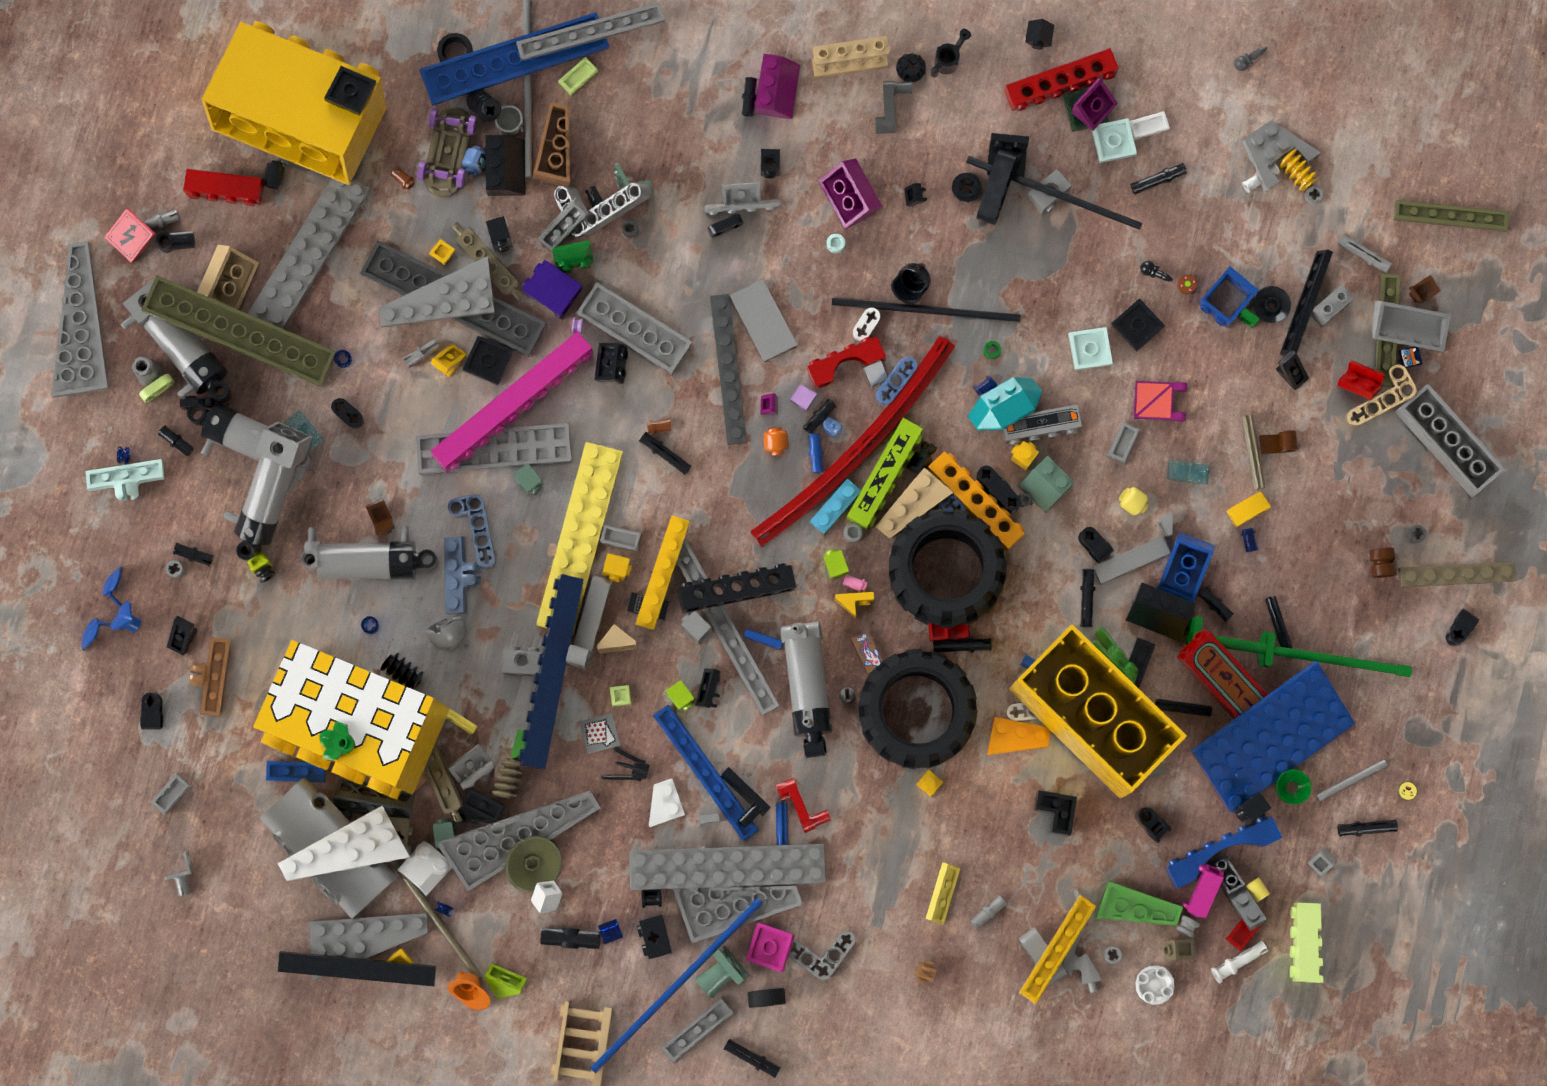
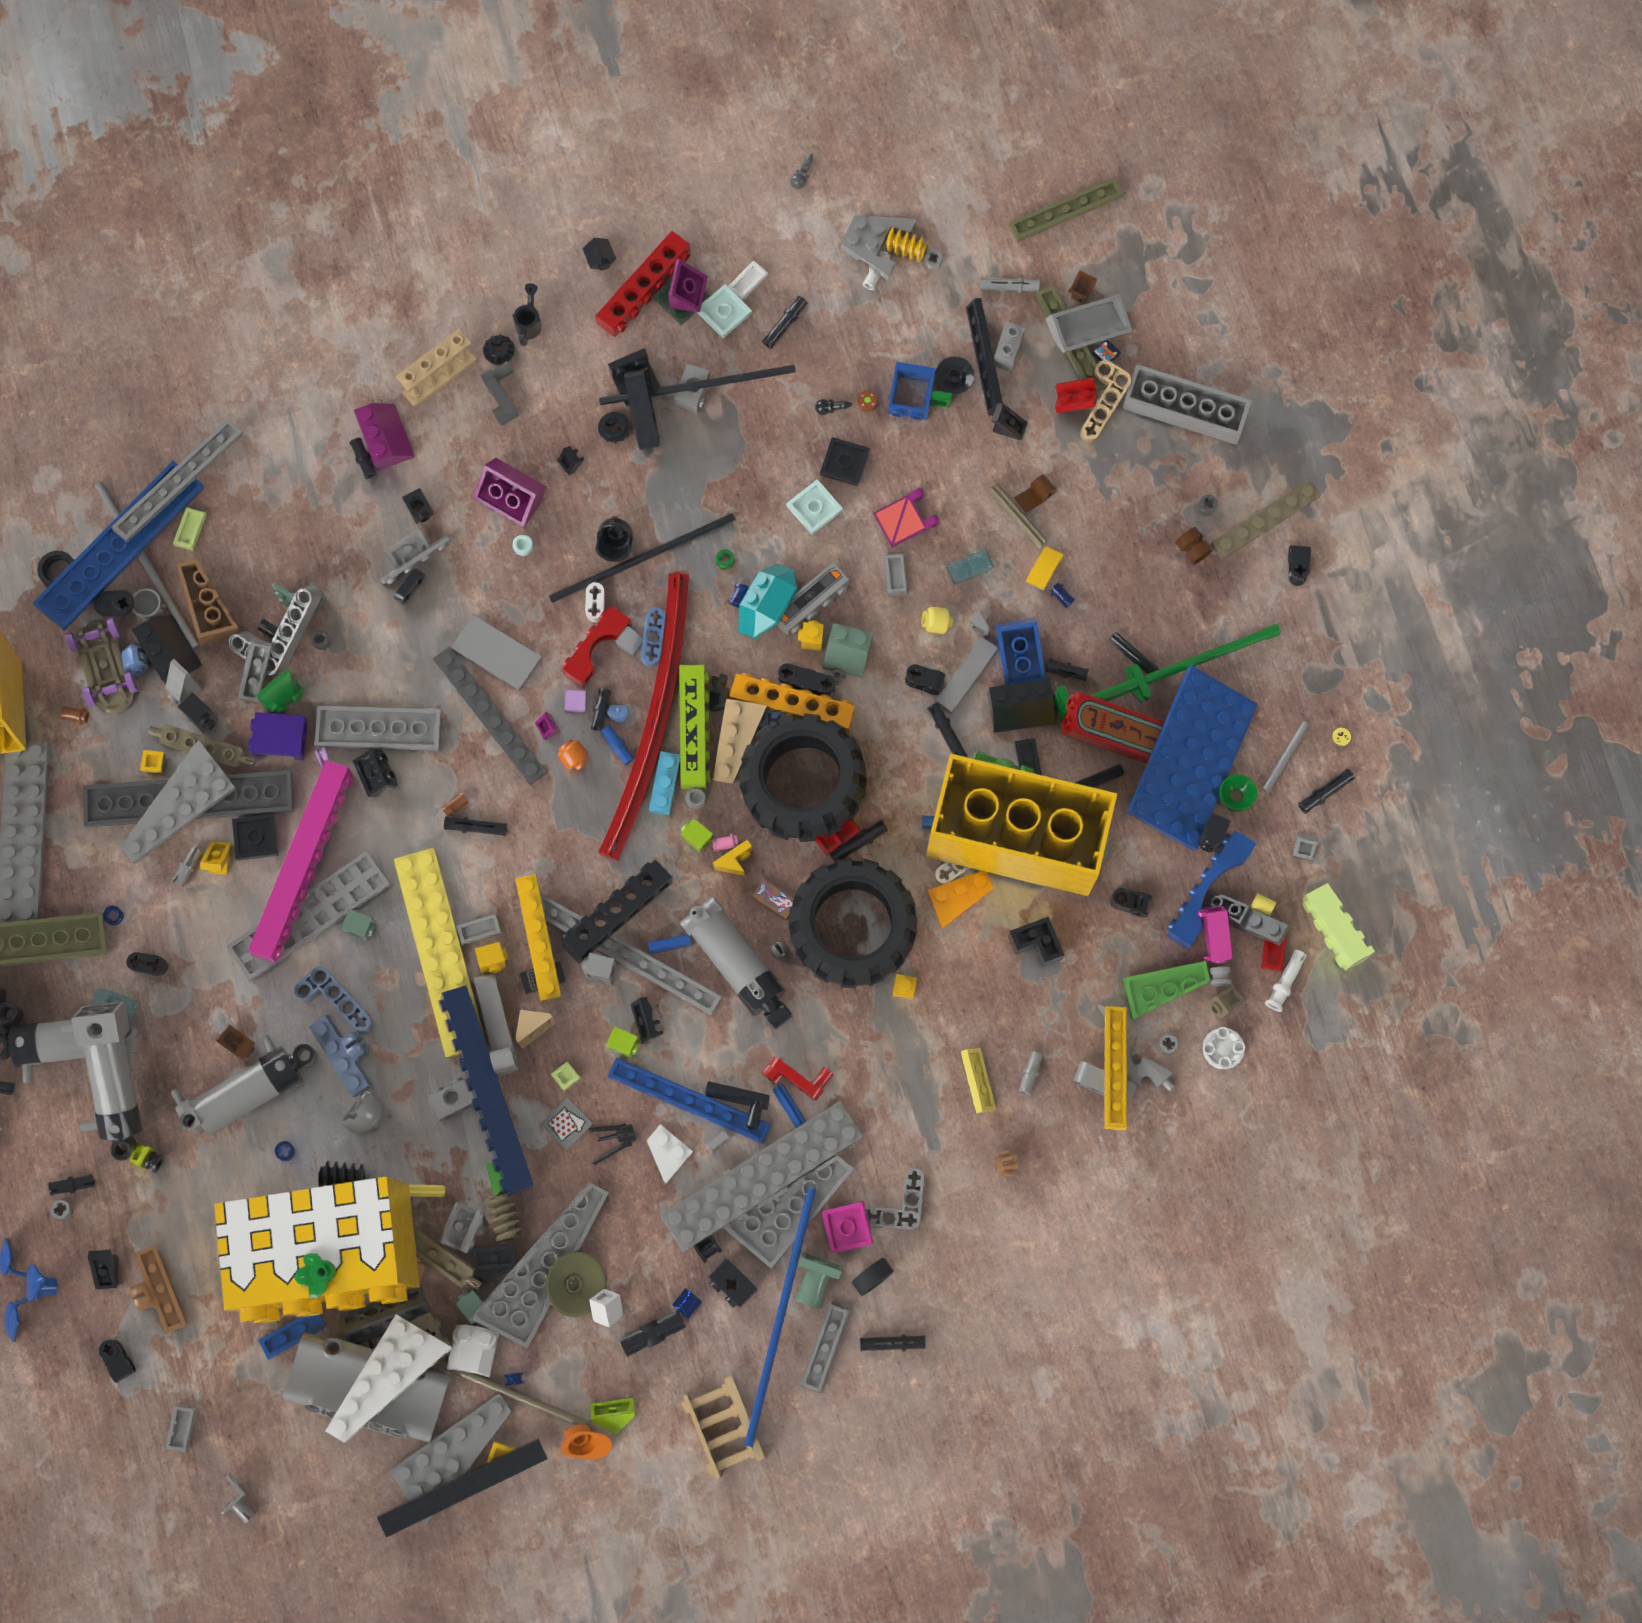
camera: 30 degrees left, 5 degrees down
none -> light grey slope [165,659,202,704]

